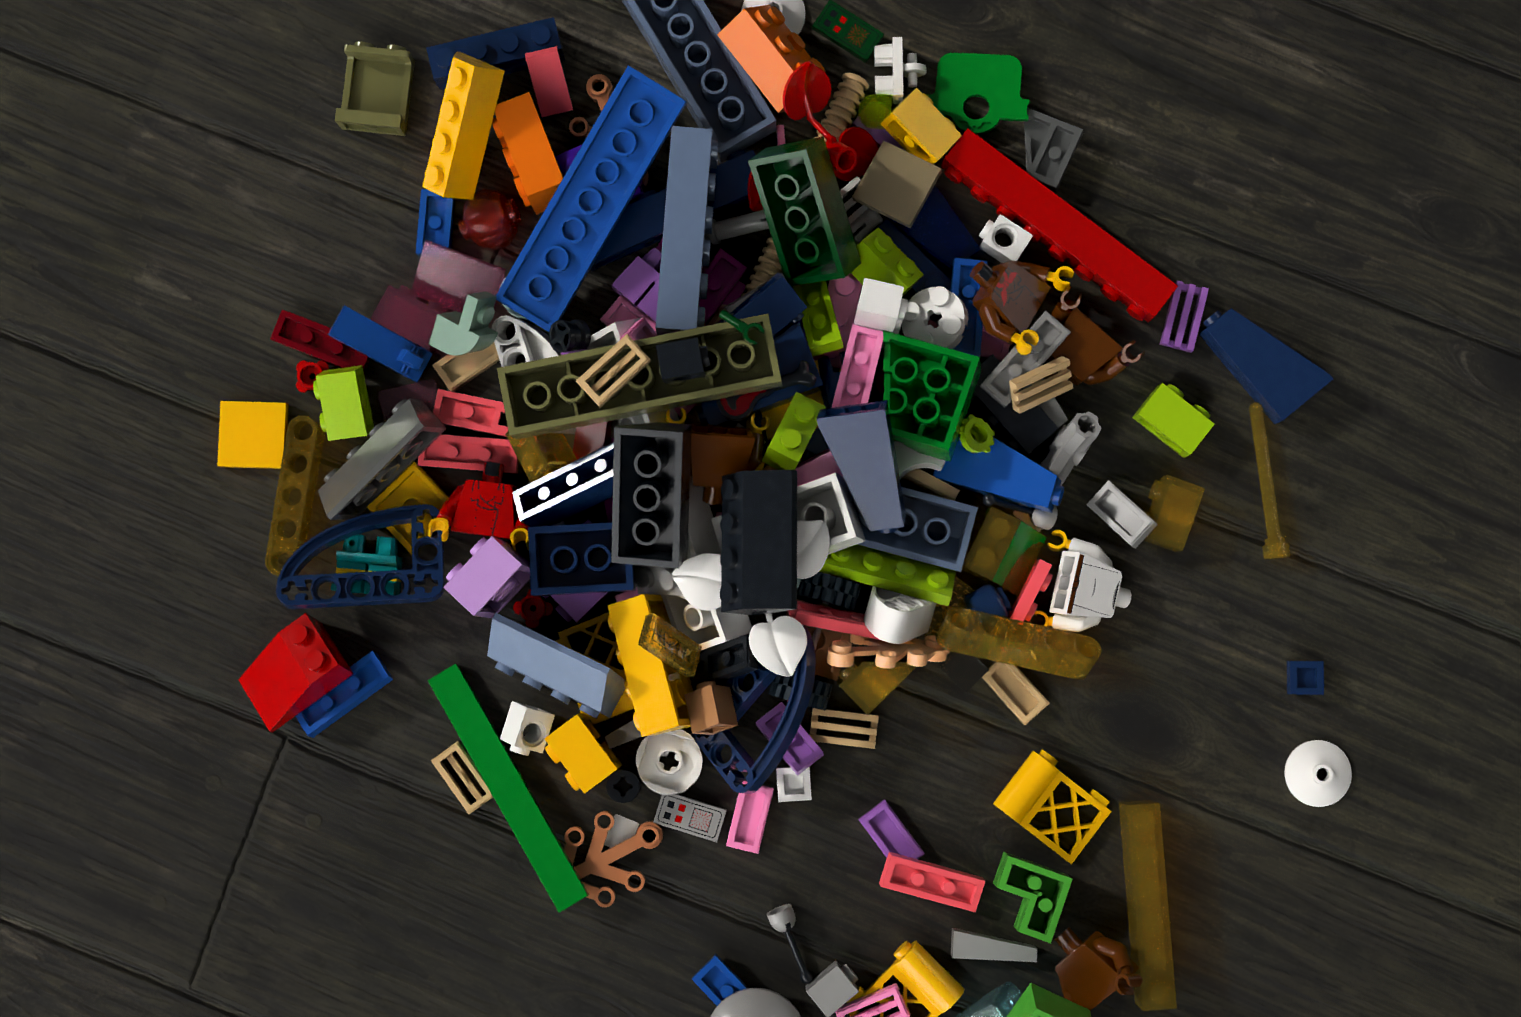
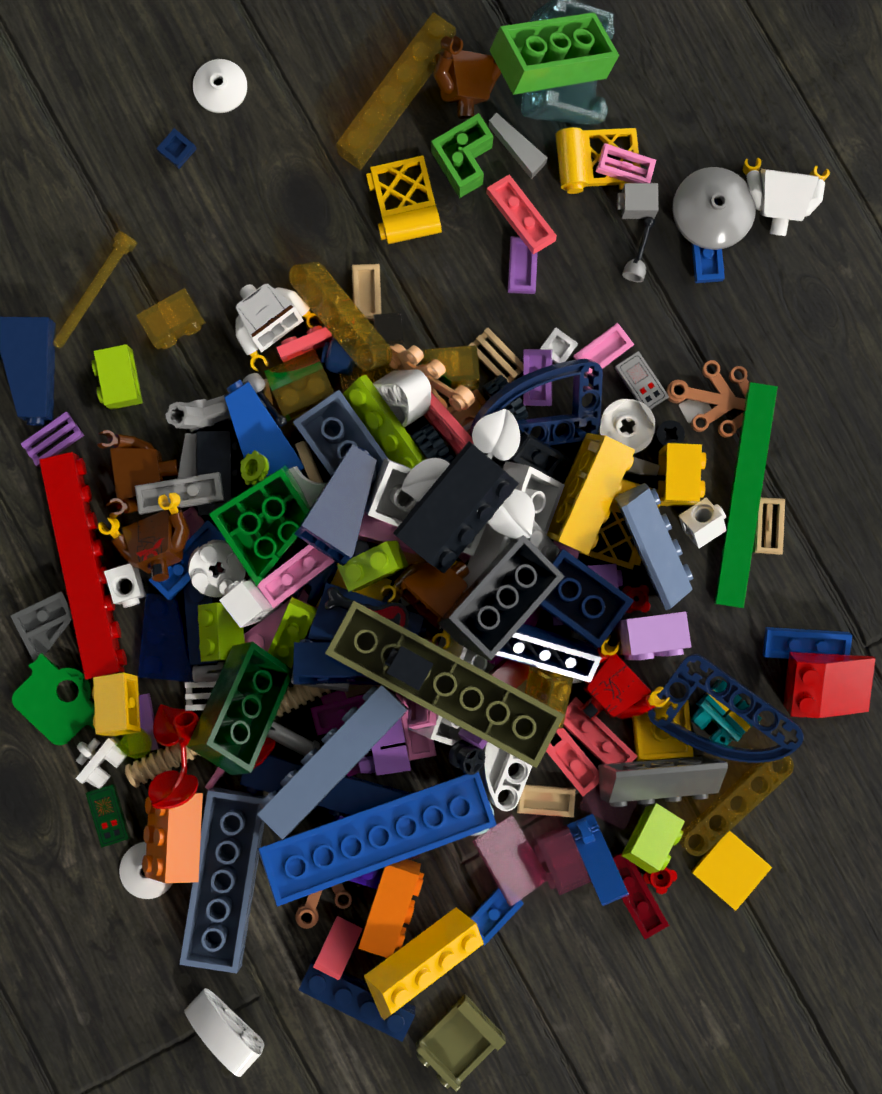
camera: 145 degrees left, 0 degrees up
sand green brick [429,291,498,356] -> none
clear red plant [458,189,522,250] -> none
tan tile [576,334,651,408] -> none
clear yellow tile [638,613,702,678] -> none
medium nougat brick [684,681,738,735] -> none
dark green hand [719,310,765,345] -> none
dark tan tile [852,140,942,229] -> none
tan tile [1009,356,1073,414] -> none
light grey tile [1086,480,1158,549] -> none

